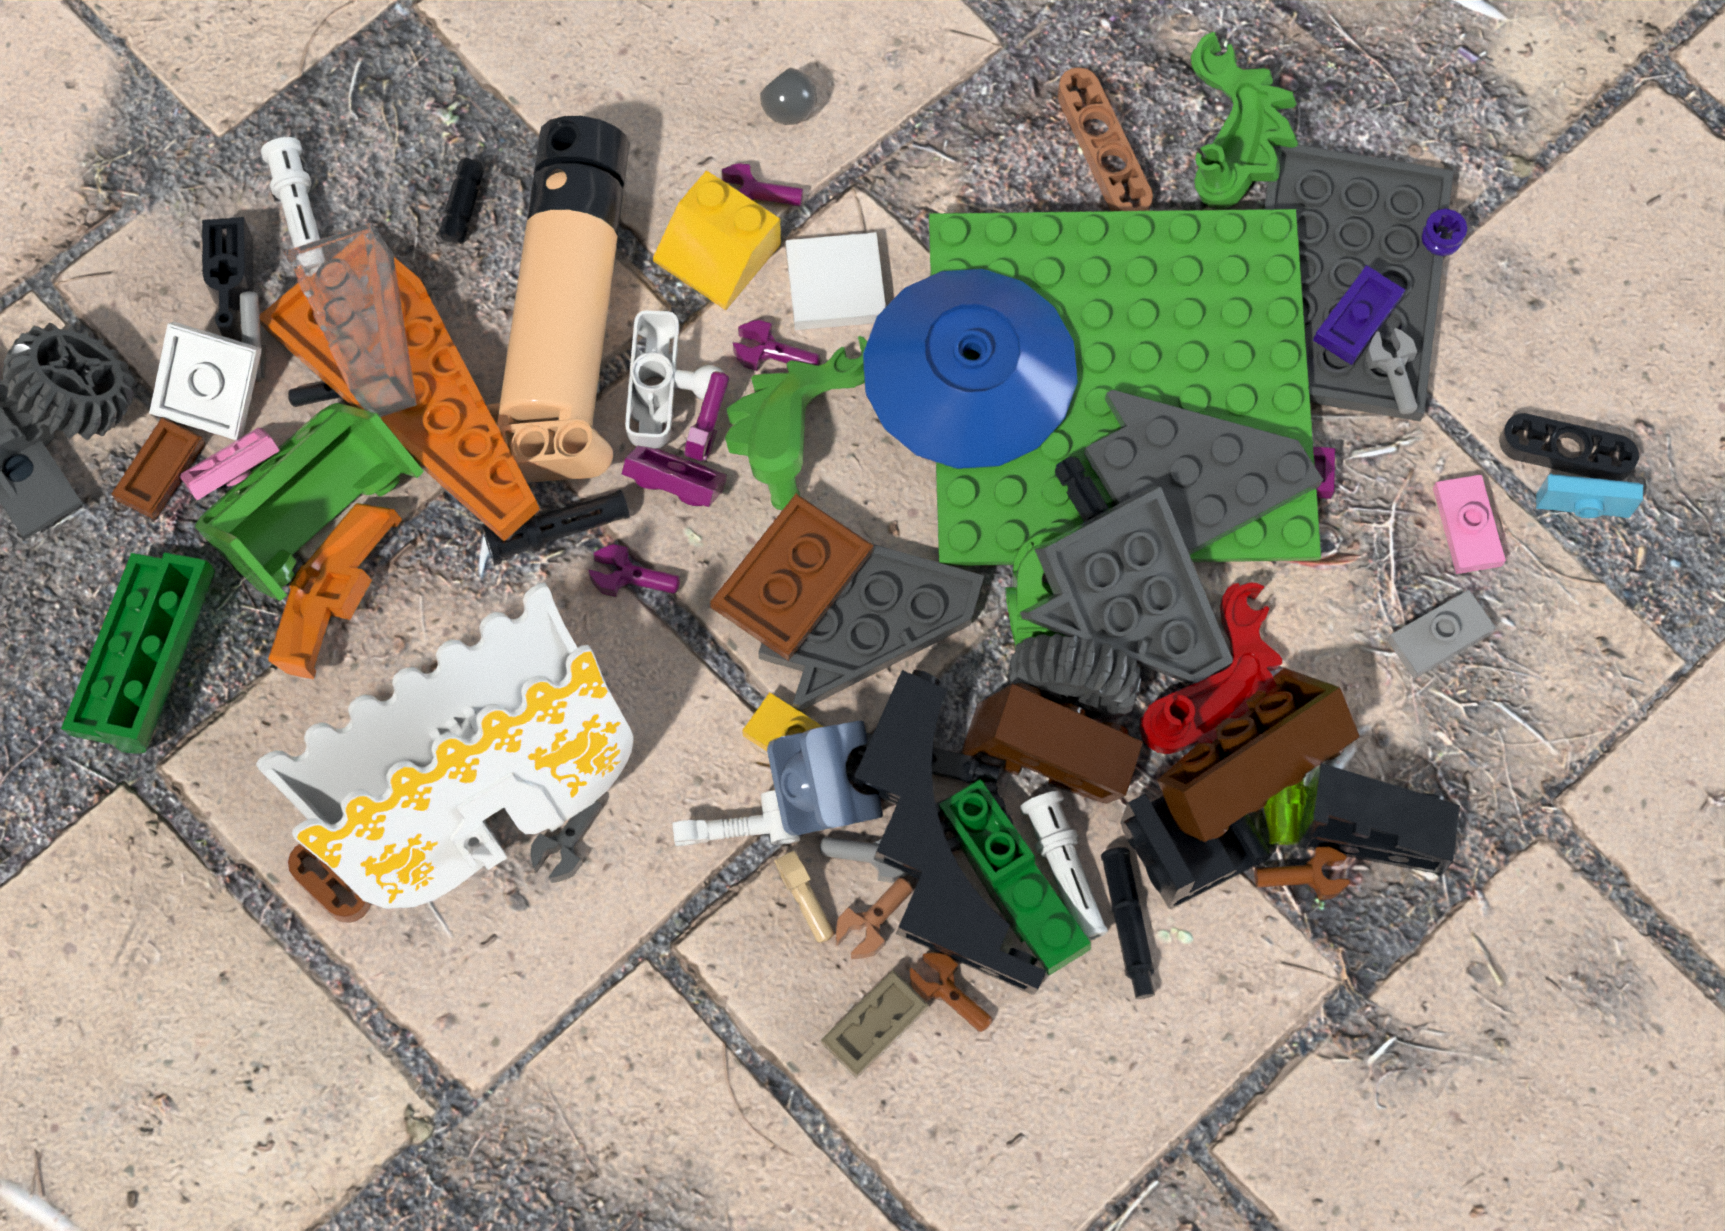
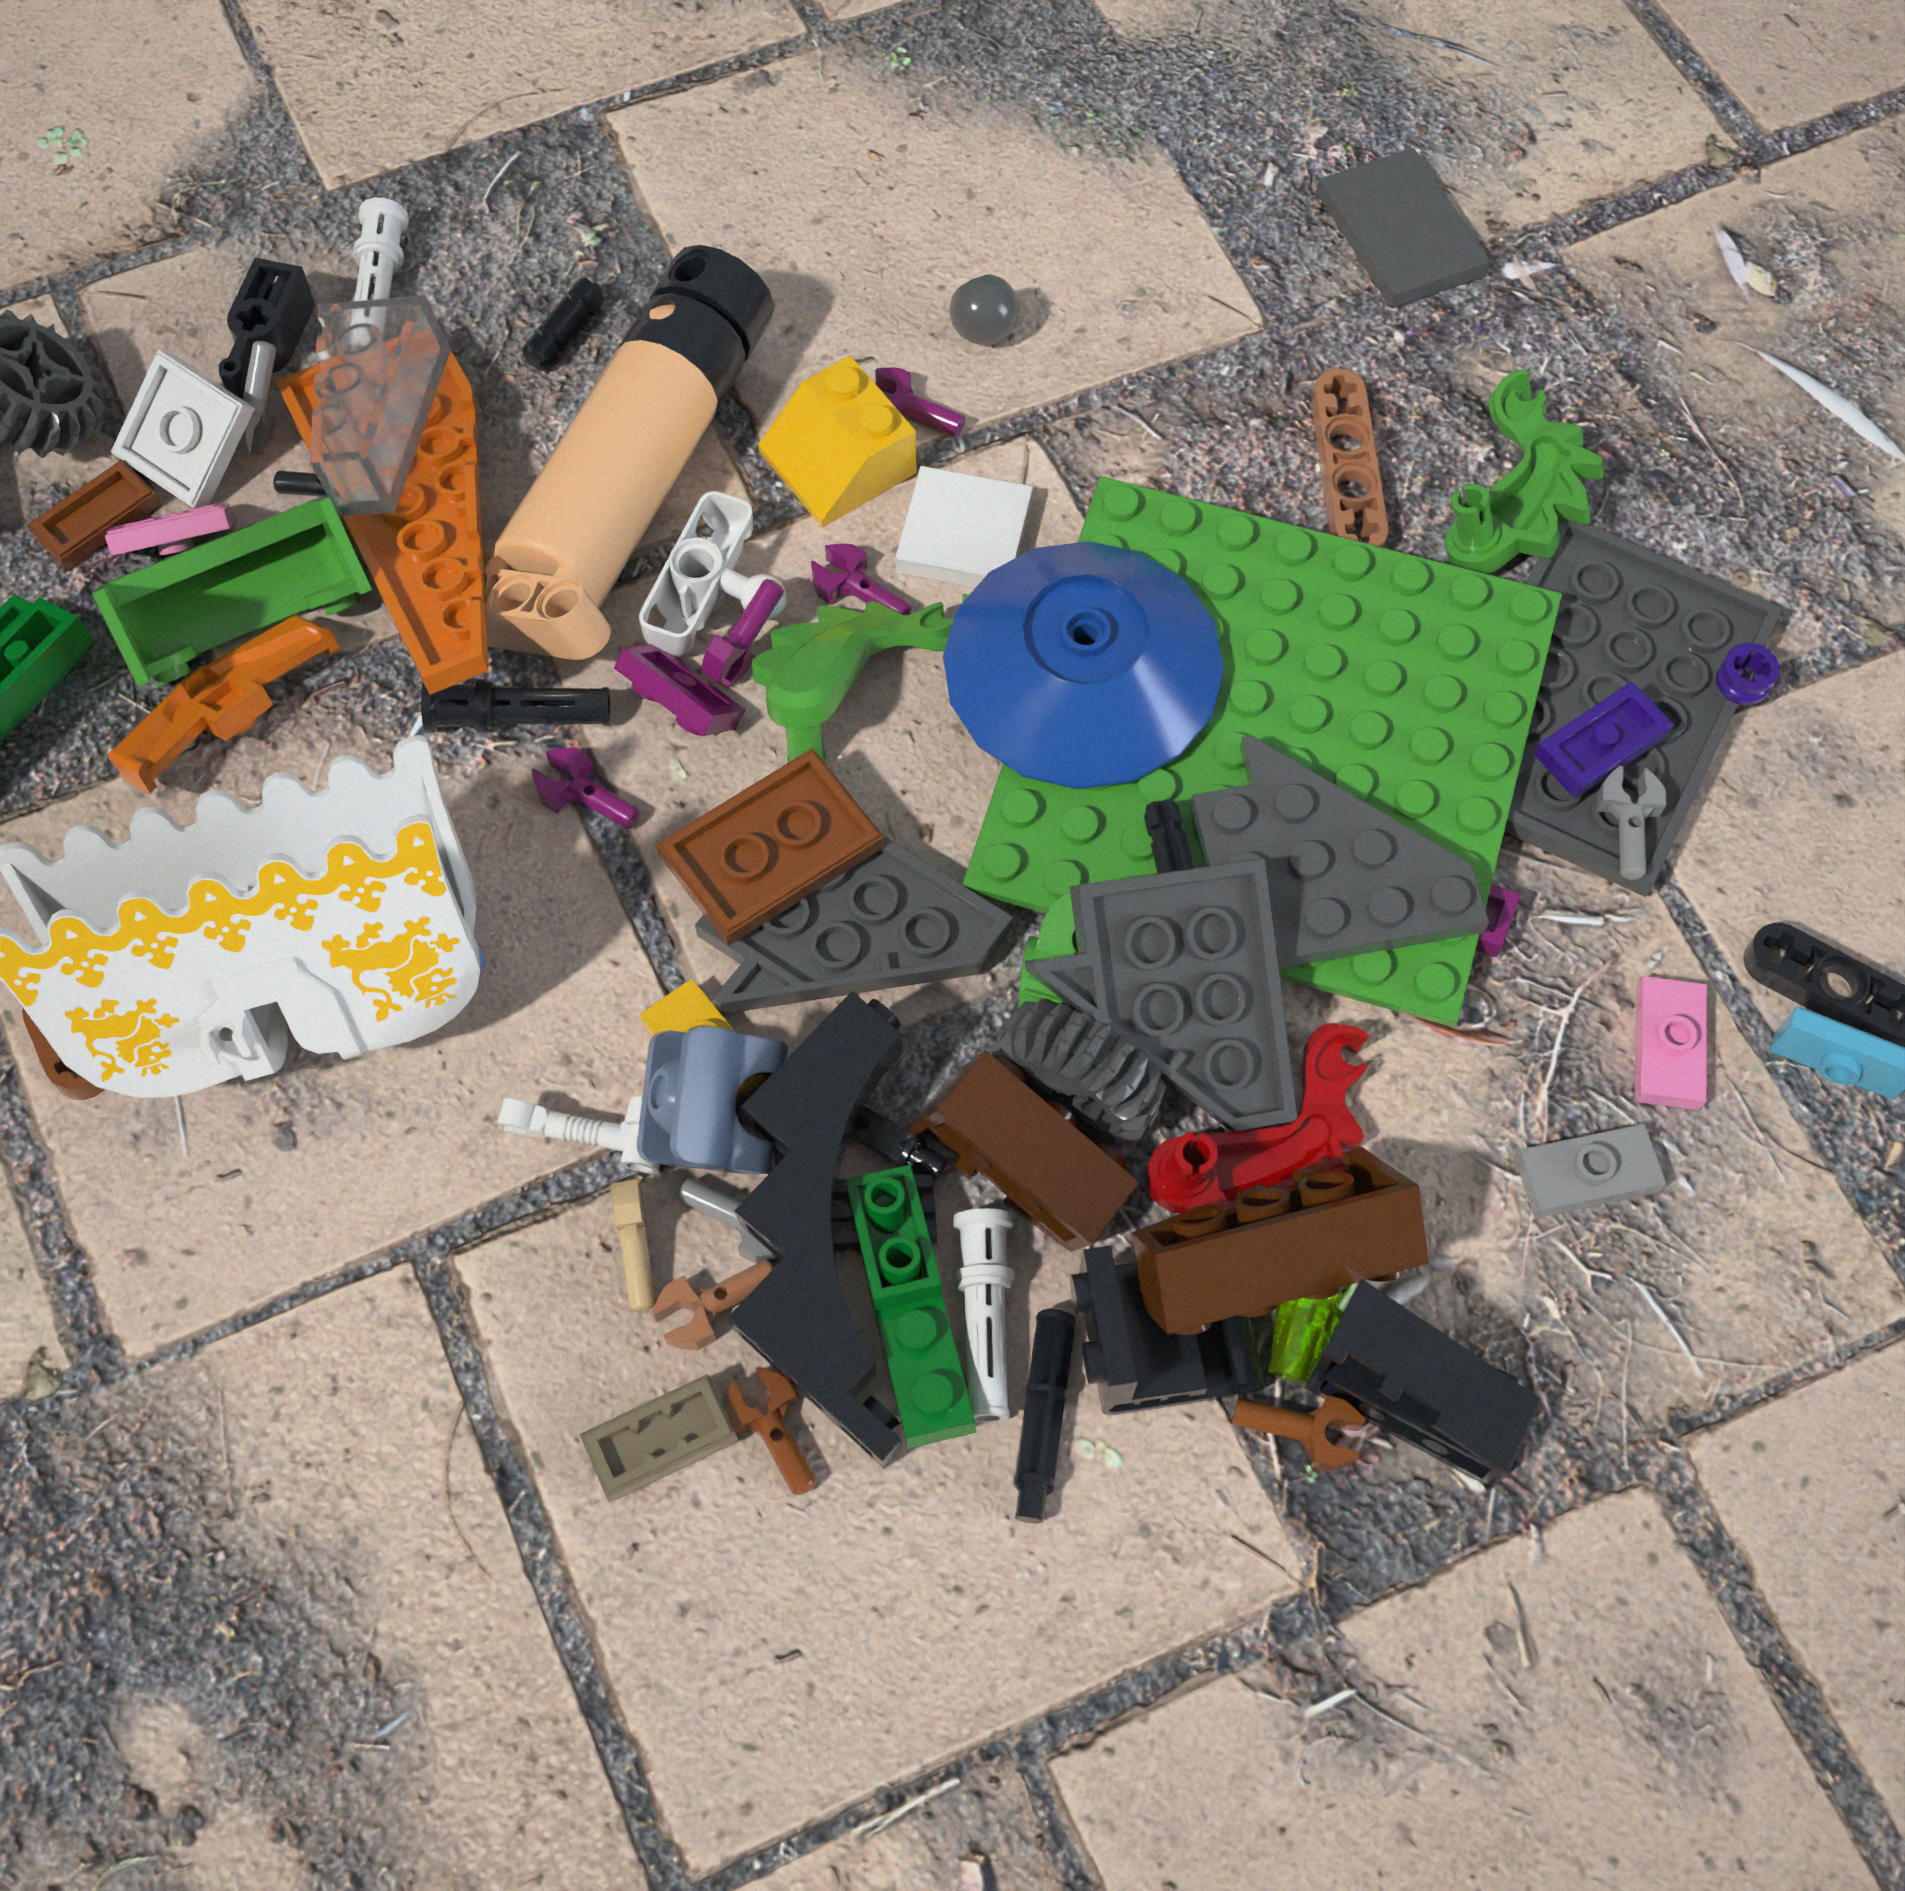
camera: 20 degrees right, 5 degrees down
dark grey bar [531,800,602,883] -> none

